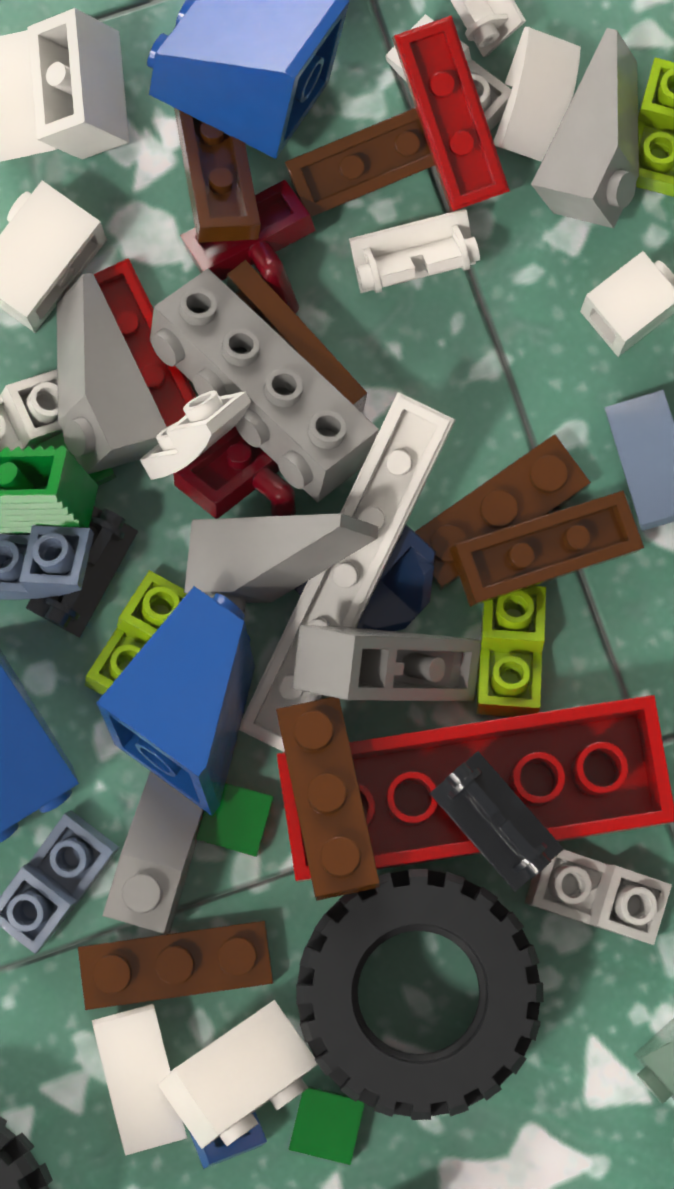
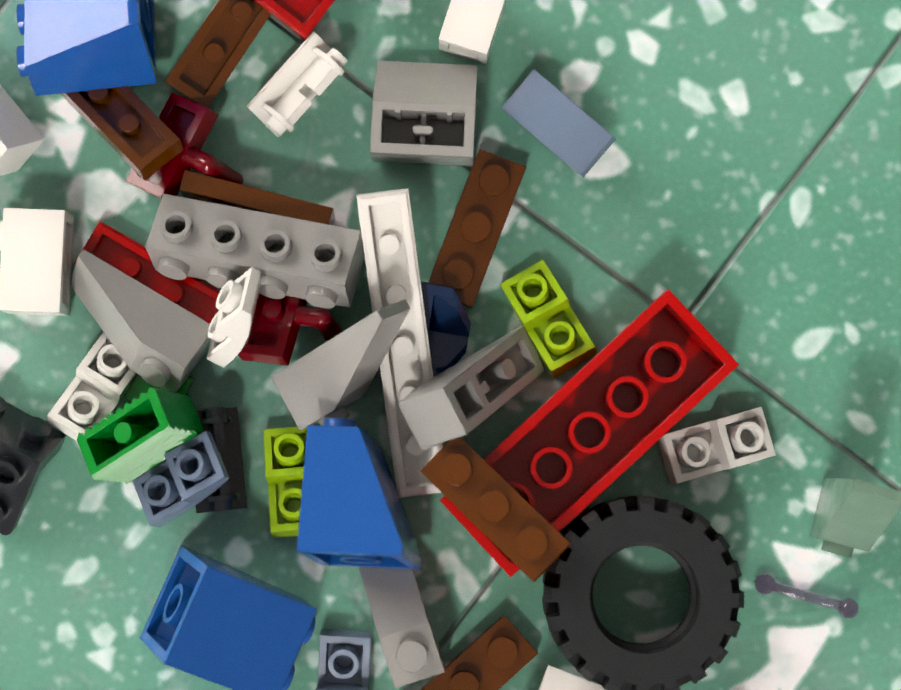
camera: 35 degrees left, 5 degrees up
green tile [196,783,274,857] -> none
black hinge [429,751,564,892] -> none
reddish brown plate [450,490,644,607] -> none
none -> light grey slope [370,61,477,166]
none -> hinge [754,574,859,619]

